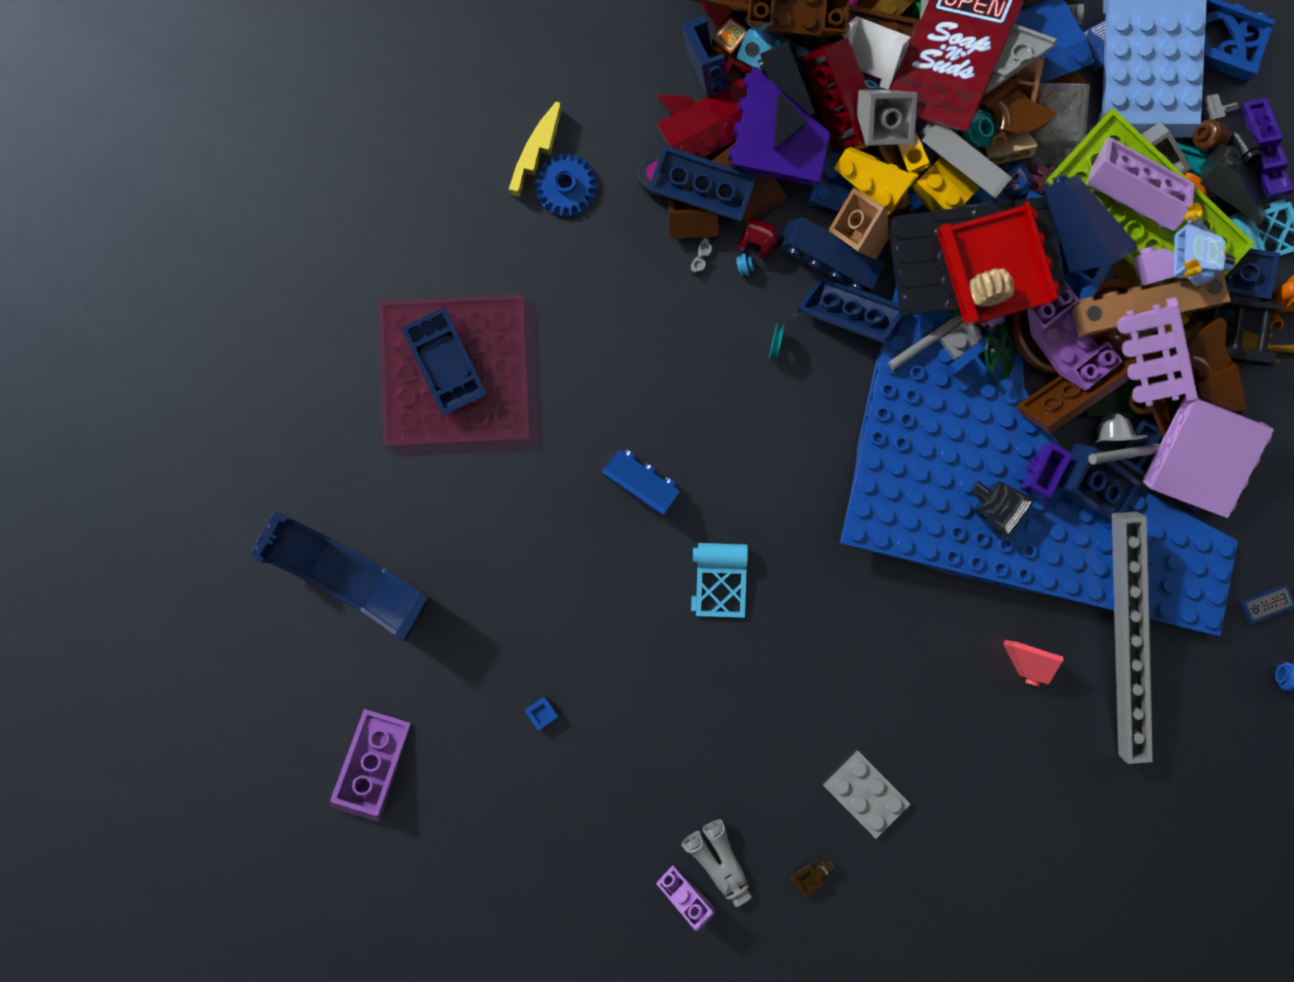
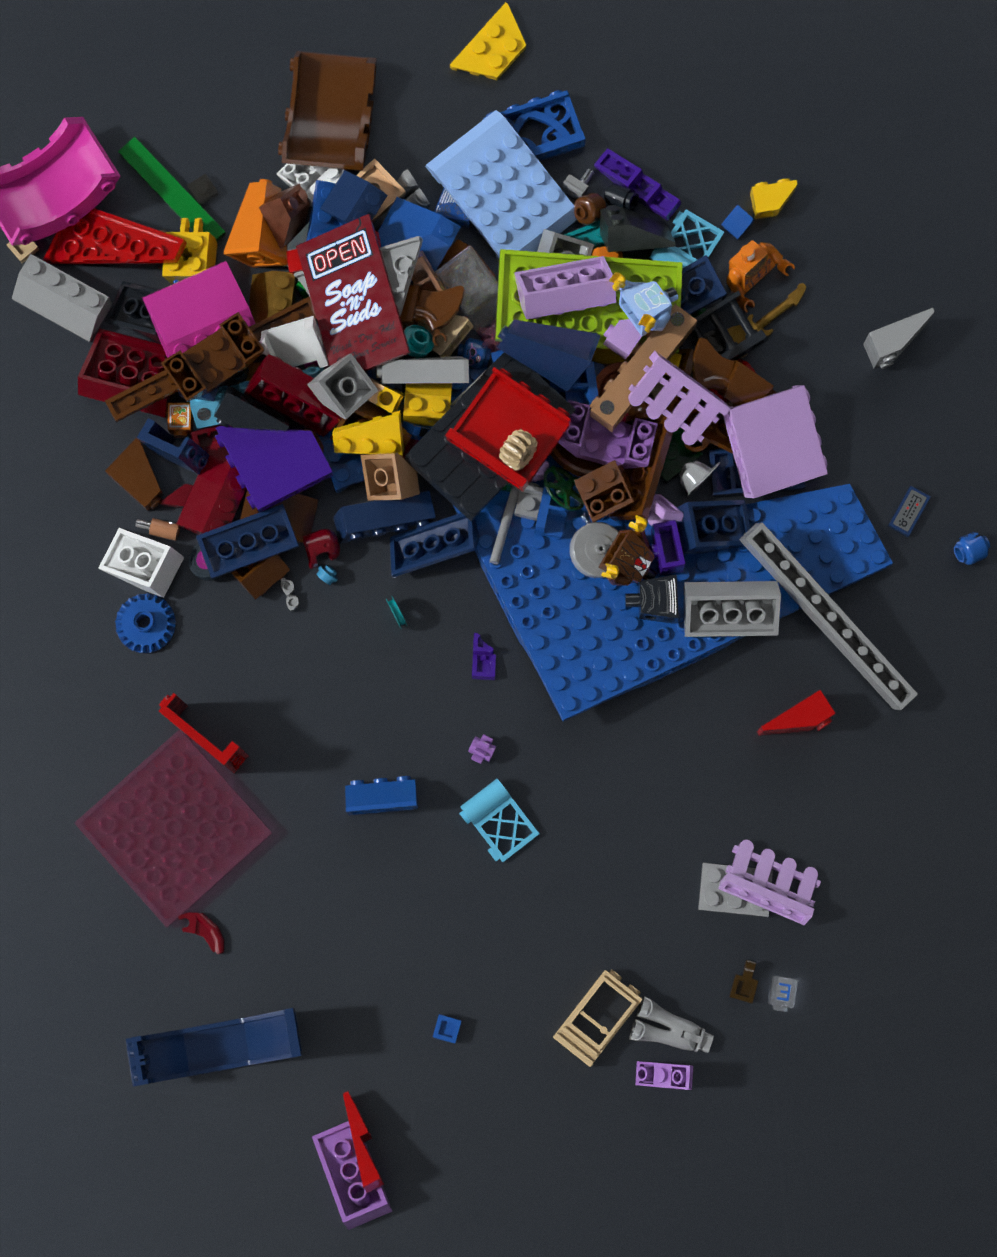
camera: 40 degrees left, 5 degrees down
dark blue slope [401,307,487,416] -> none
light yellow slope [509,102,562,197] -> none
black slope [773,94,807,150] -> none
coral slope [1004,640,1064,687] -> none
light grey bar [1088,444,1160,464] -> none
none -> white slope [99,528,184,598]
none -> reddish brown slope [105,438,164,511]
none -> nougat piece [136,518,180,541]
none -> red panel [159,693,249,773]
none -> dark red piece [178,912,224,954]
none -> red slope [343,1091,384,1193]
none -> medium lavender gear [468,734,497,764]
none -> dark purple slope [472,633,496,680]
none -> tan door [553,969,643,1067]
none -> light grey wheel [570,522,619,578]
none -> reddish brown slope [574,460,635,523]
none -> reddish brown torso [599,515,657,586]
none -> lavender tile [647,494,684,527]
none -> light grey slope [683,581,781,637]
none -> lavender fence [718,840,821,925]
none -> red slope [757,690,836,736]
none -> clear brick [768,976,798,1012]

